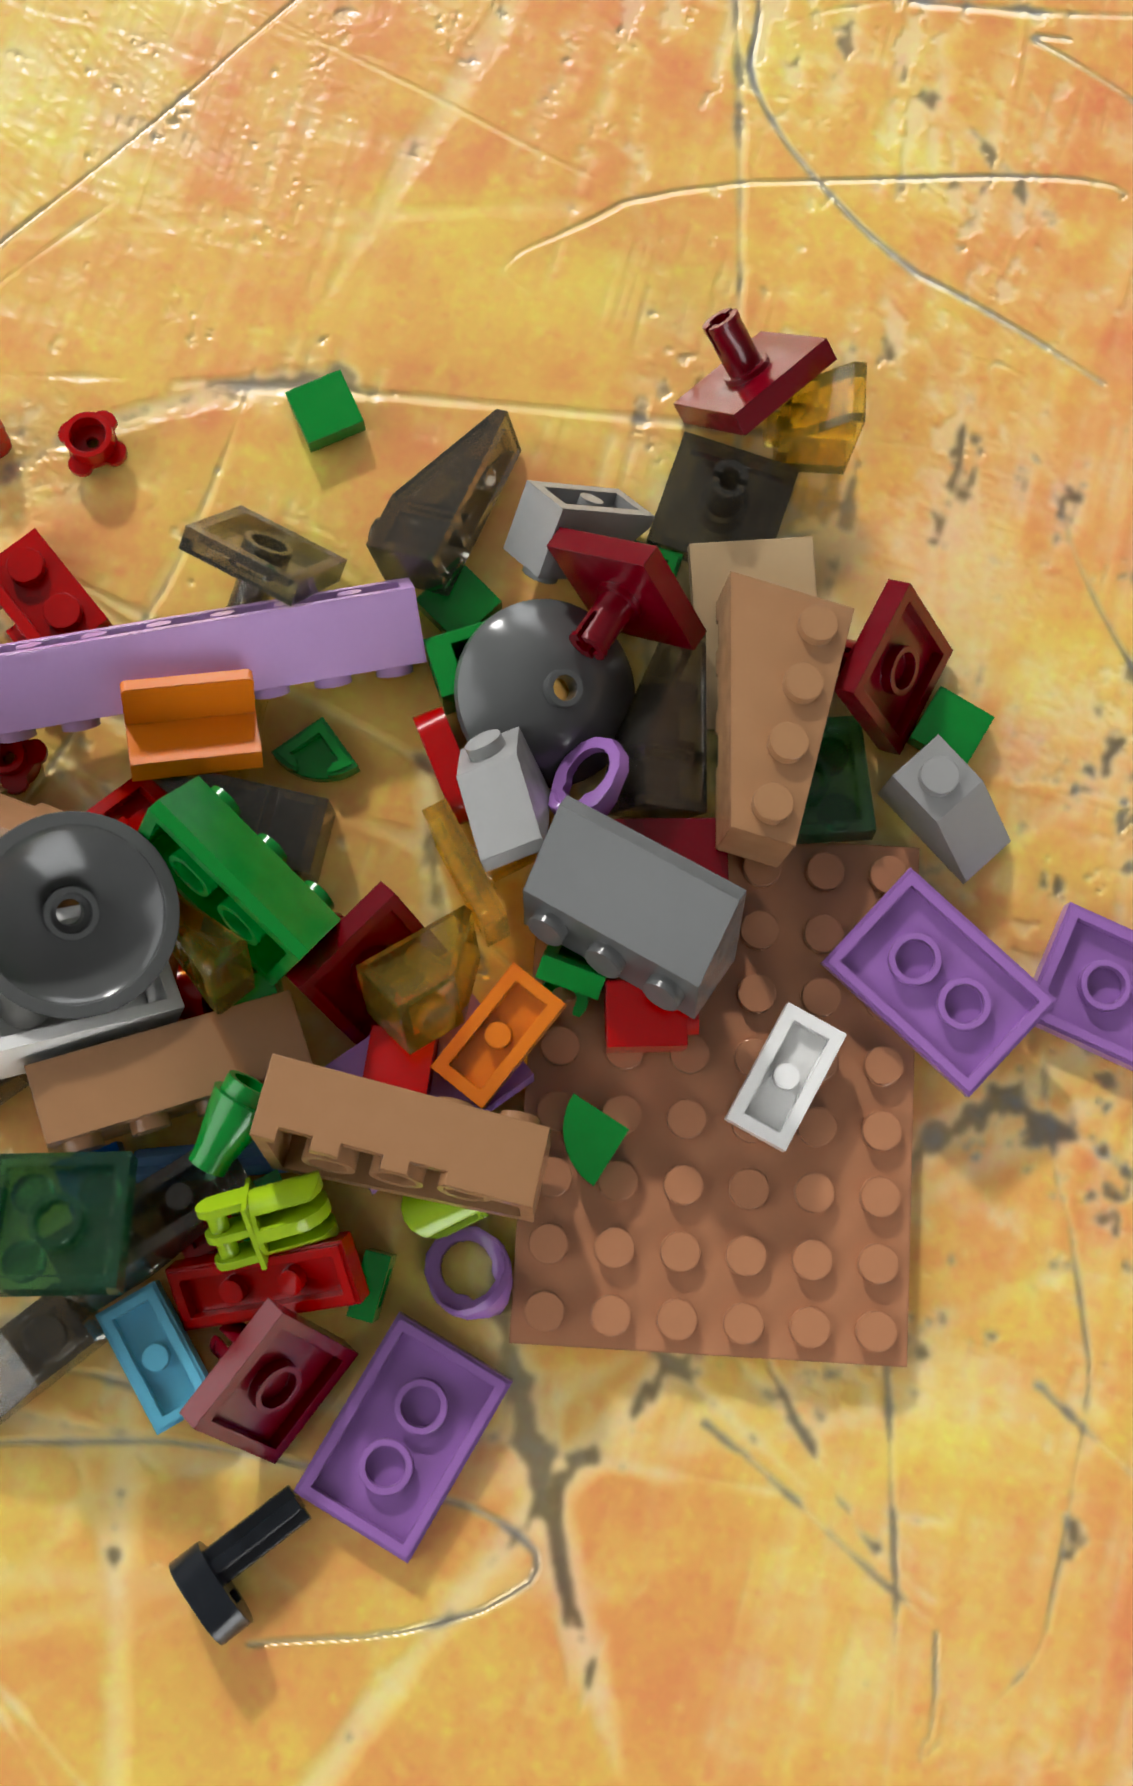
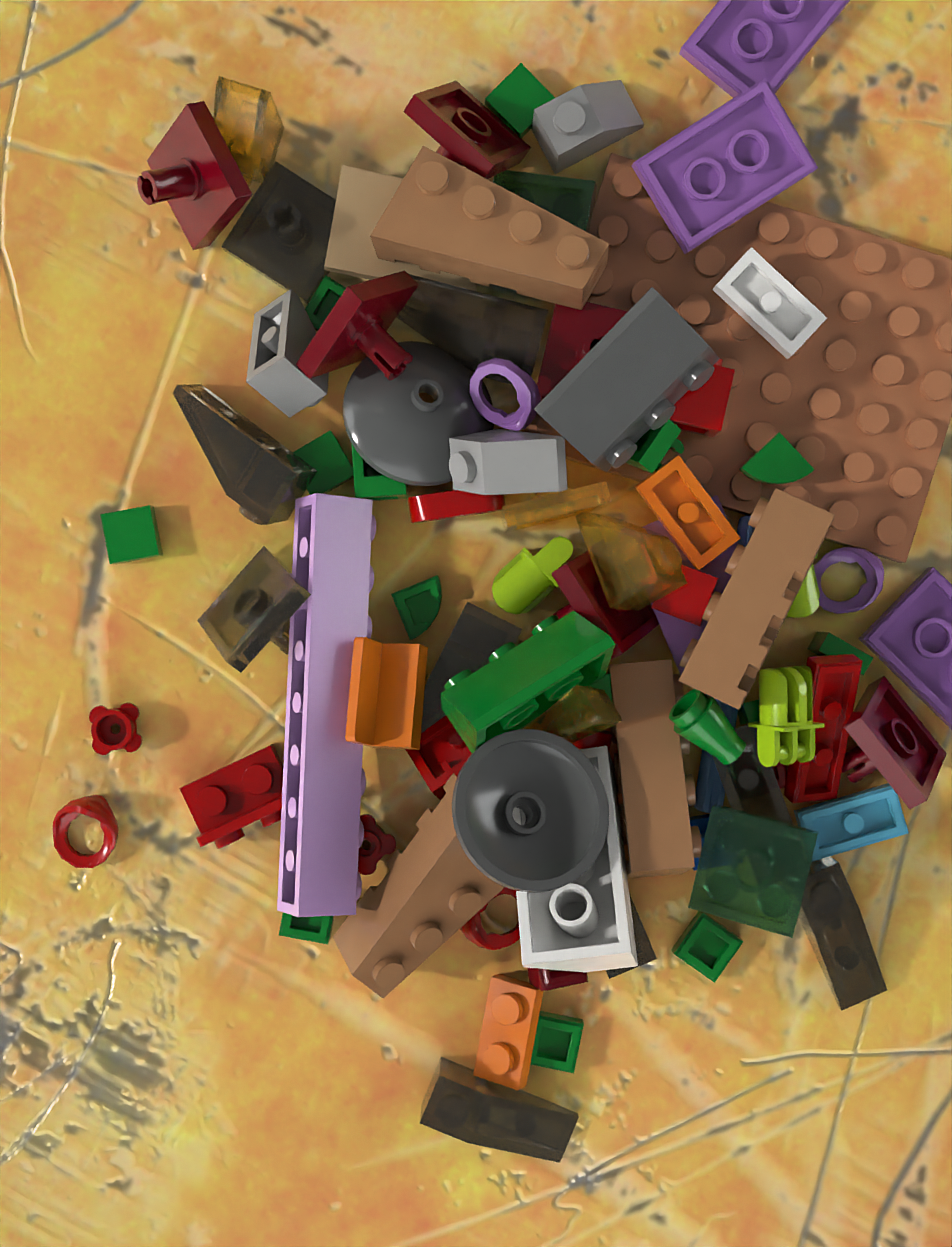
camera: 75 degrees left, 10 degrees up
none -> lime arm [492,536,573,614]

